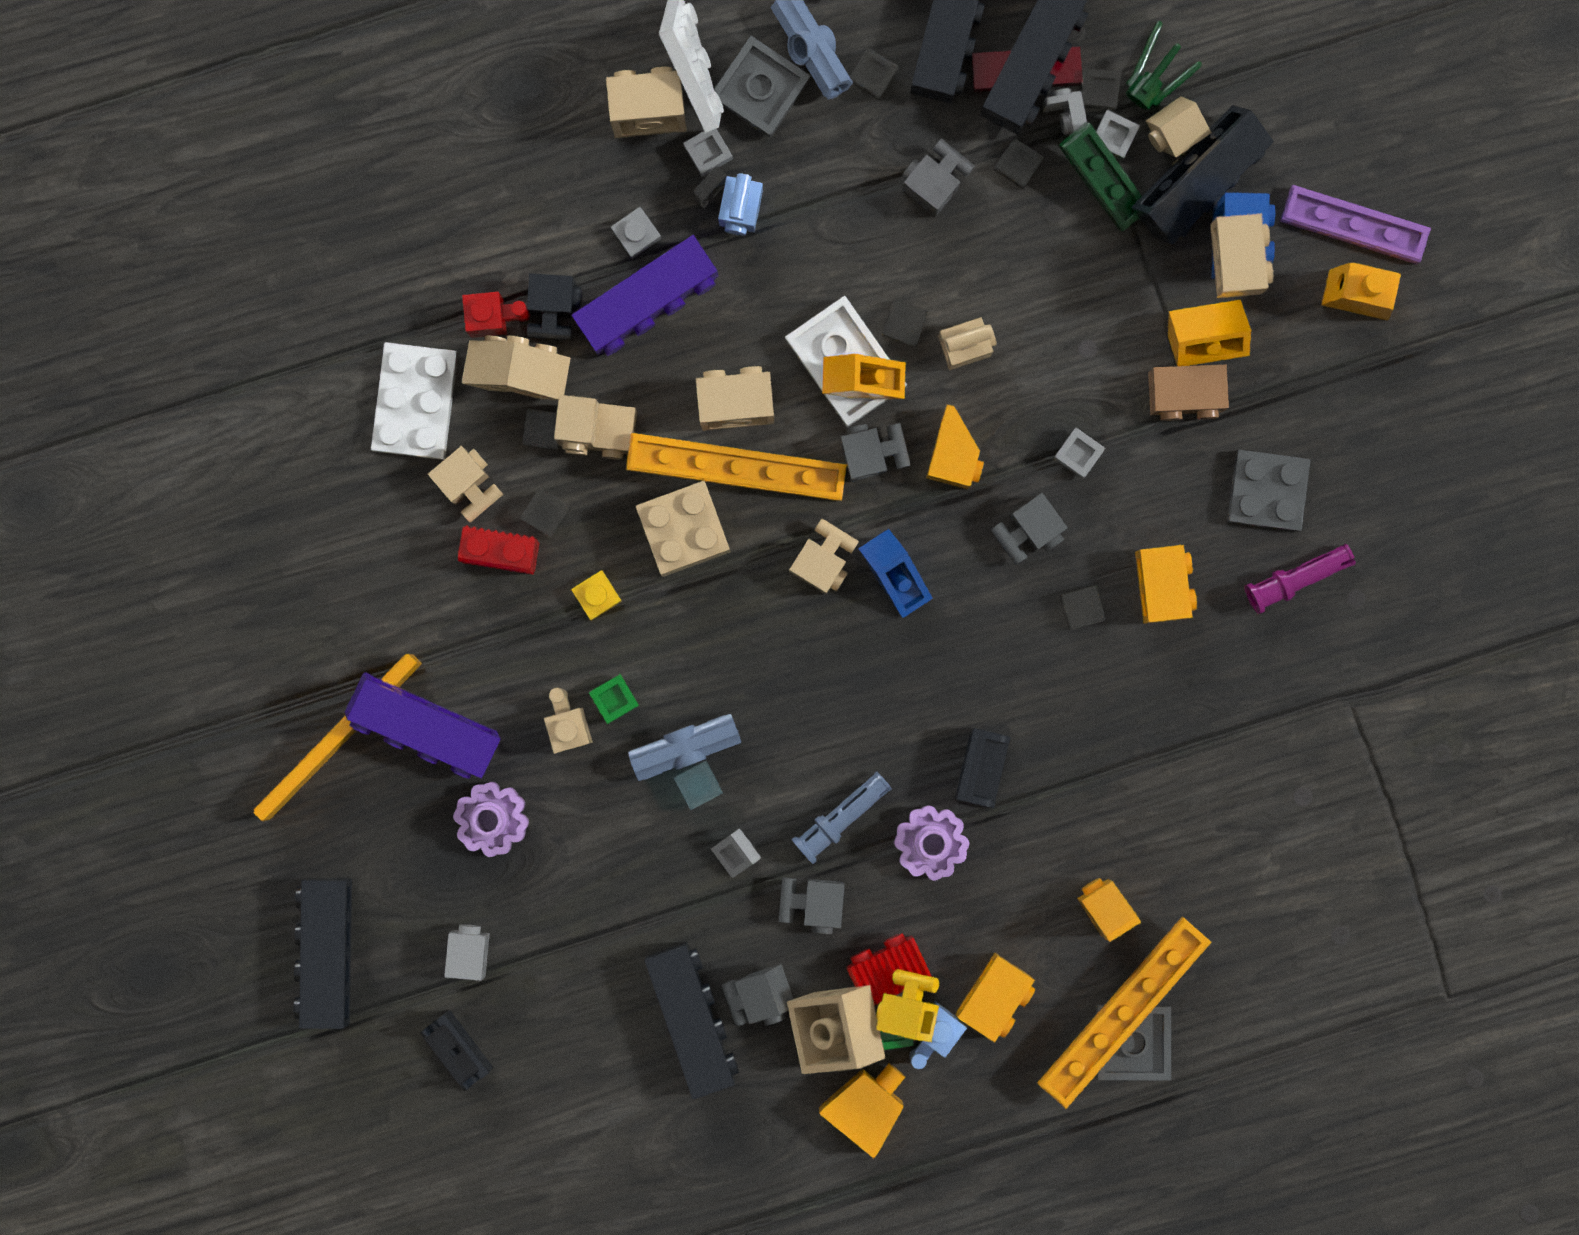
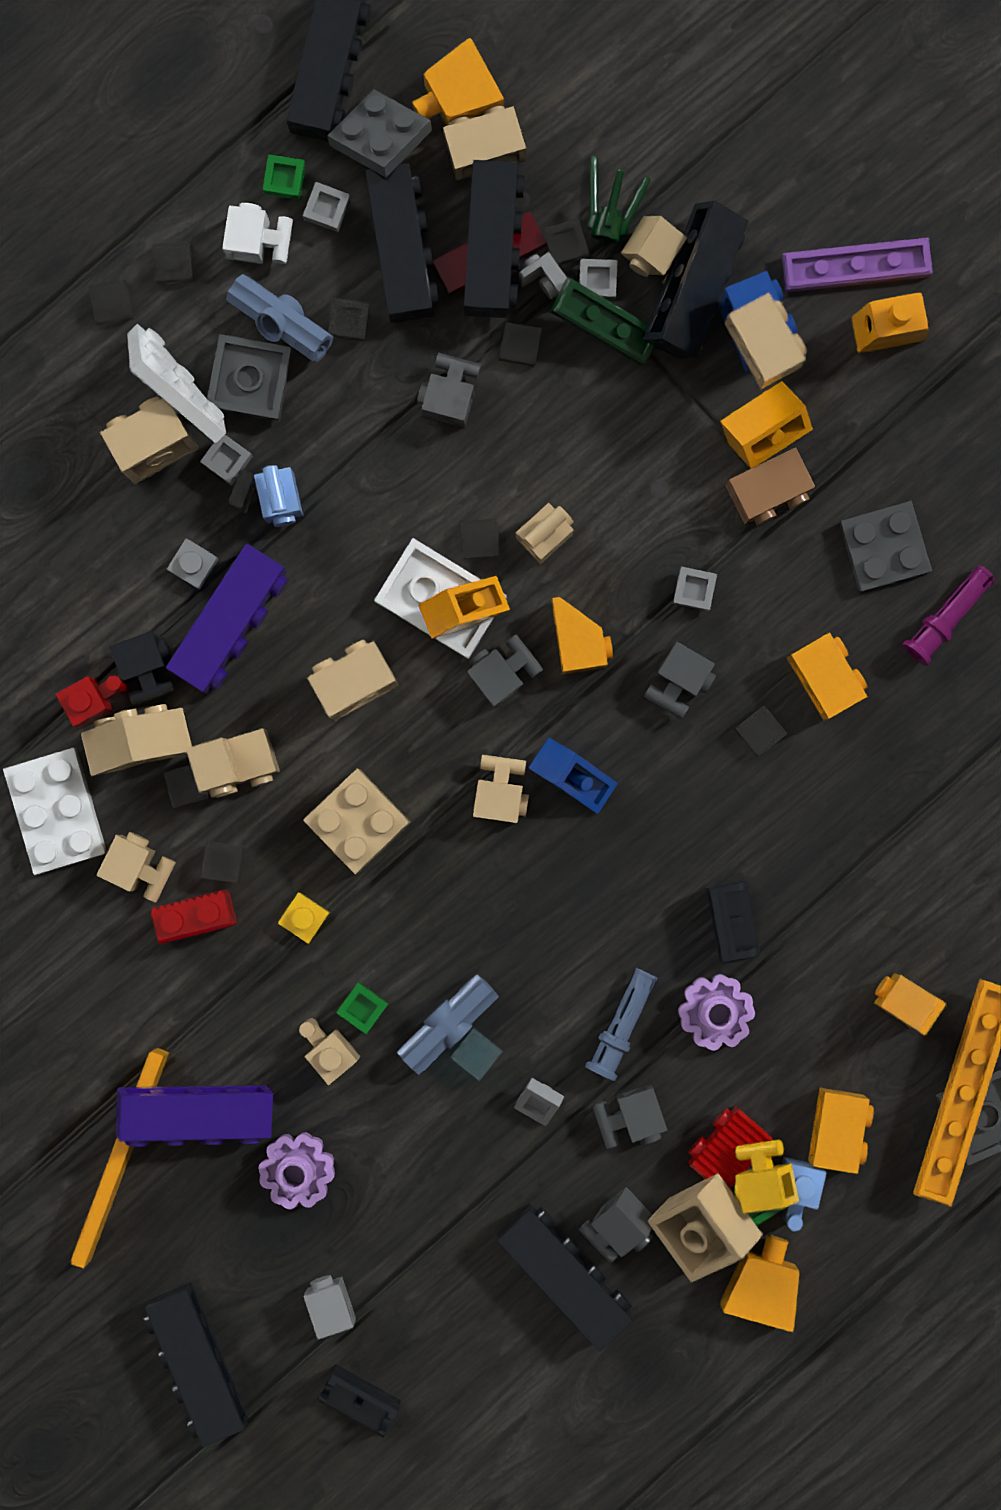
camera: 15 degrees left, 0 degrees up
light orange tile [626,433,847,501] -> none

